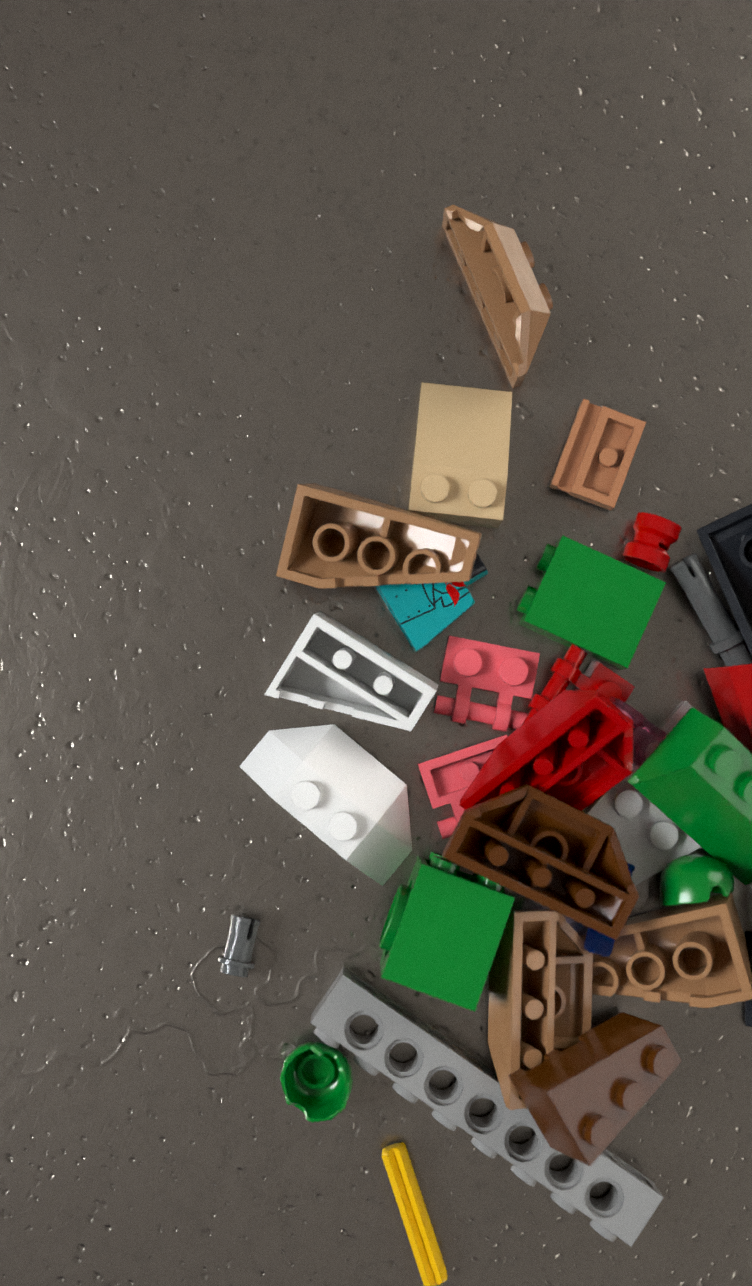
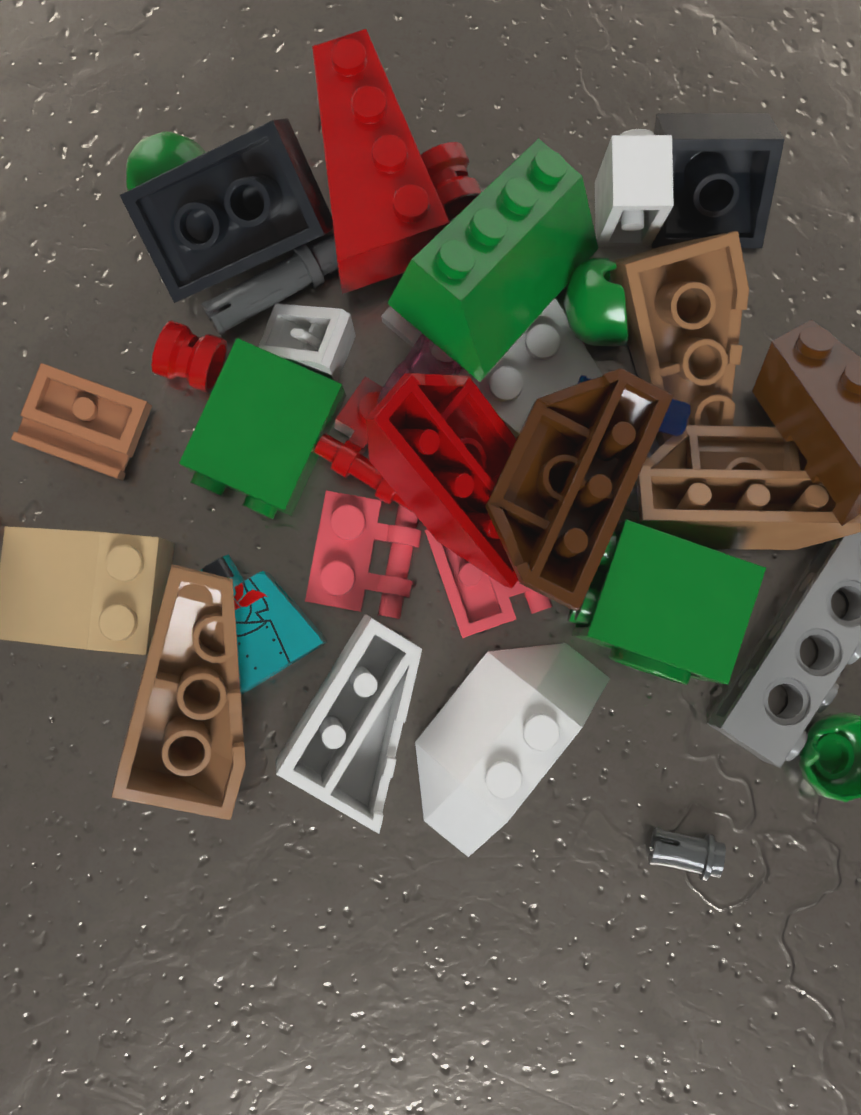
camera: 85 degrees left, 0 degrees up
none -> white slope [258,304,356,382]

